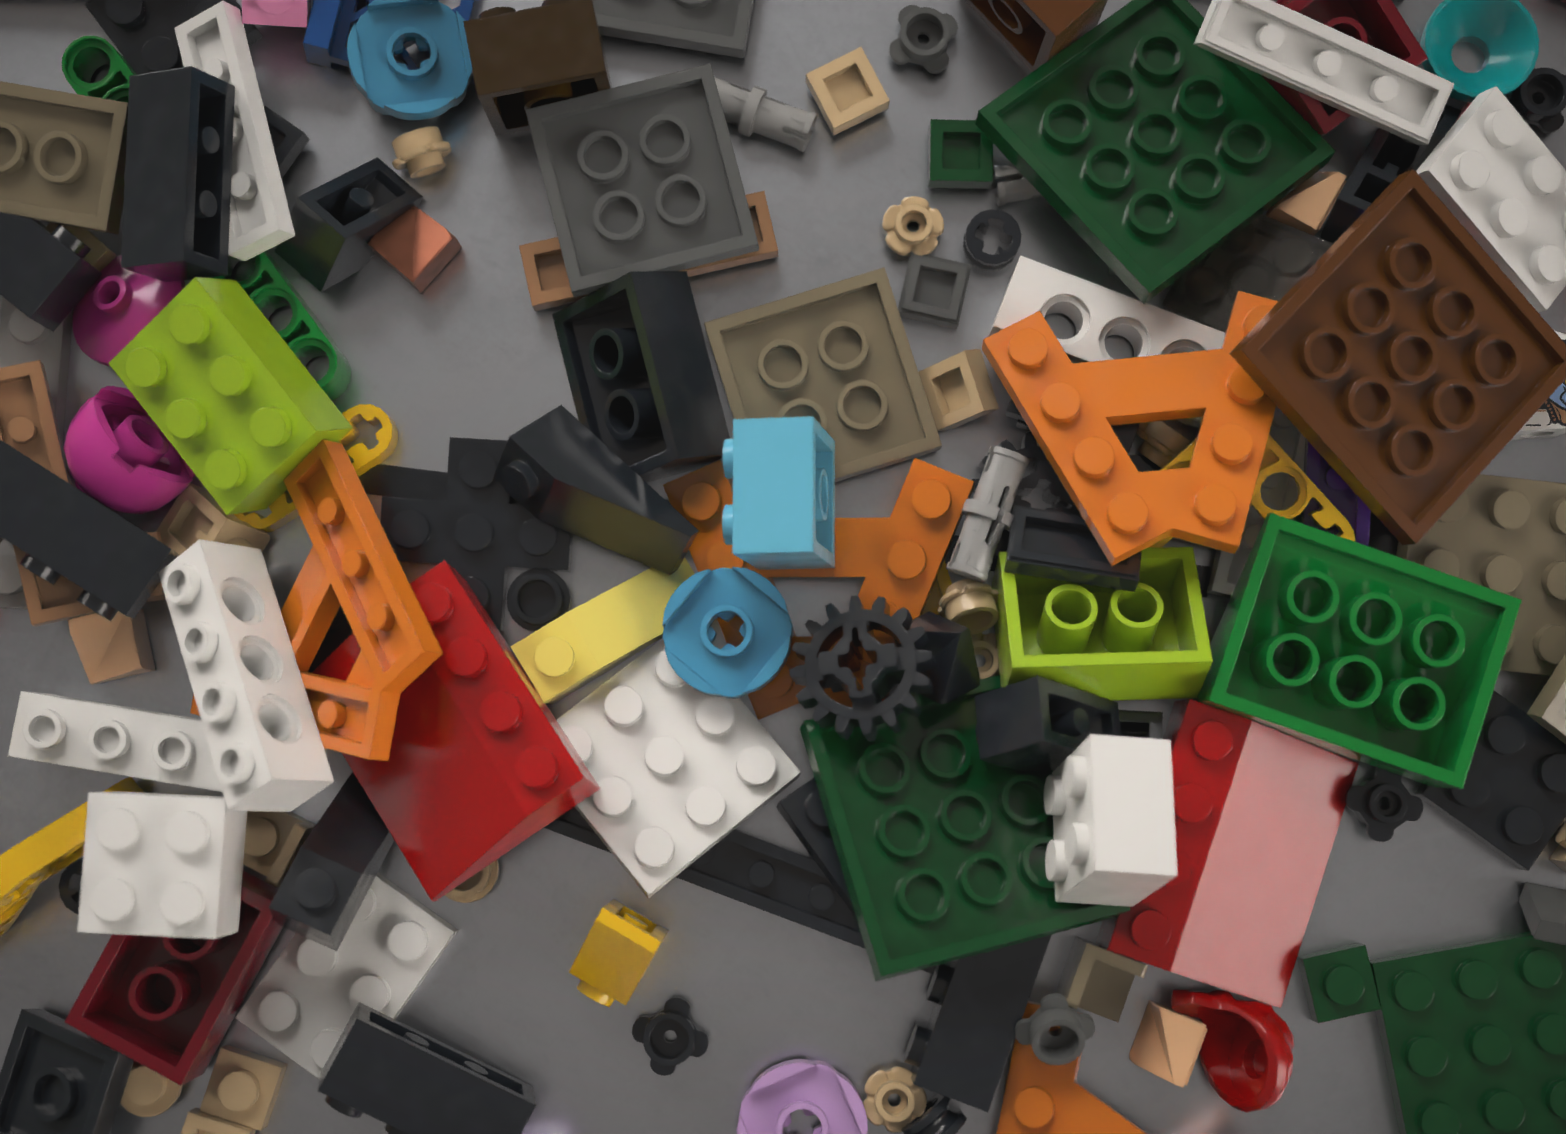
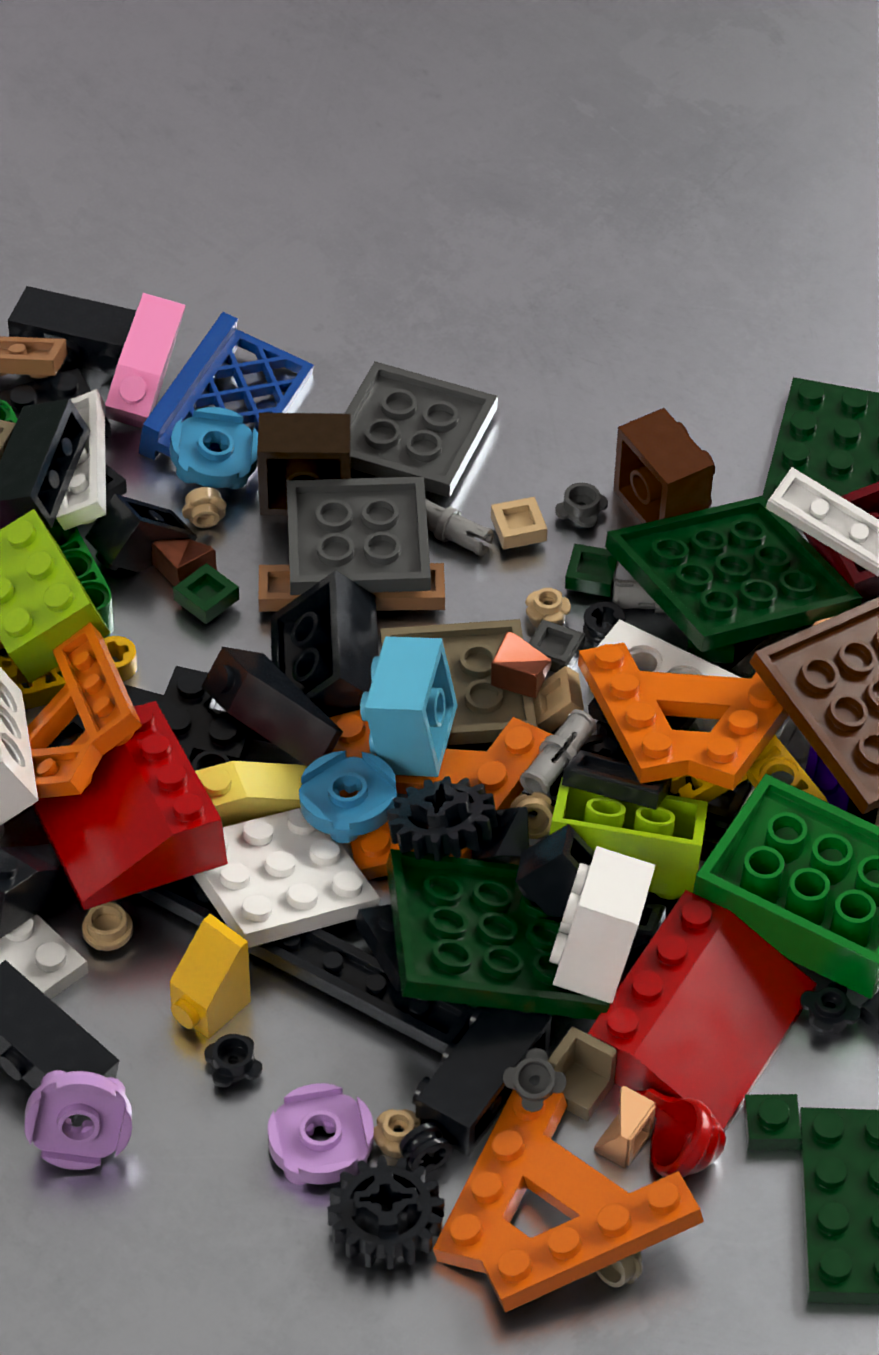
camera: 10 degrees right, 35 degrees down
none -> dark green plate [173,563,239,624]
none -> copper slope [491,631,552,699]

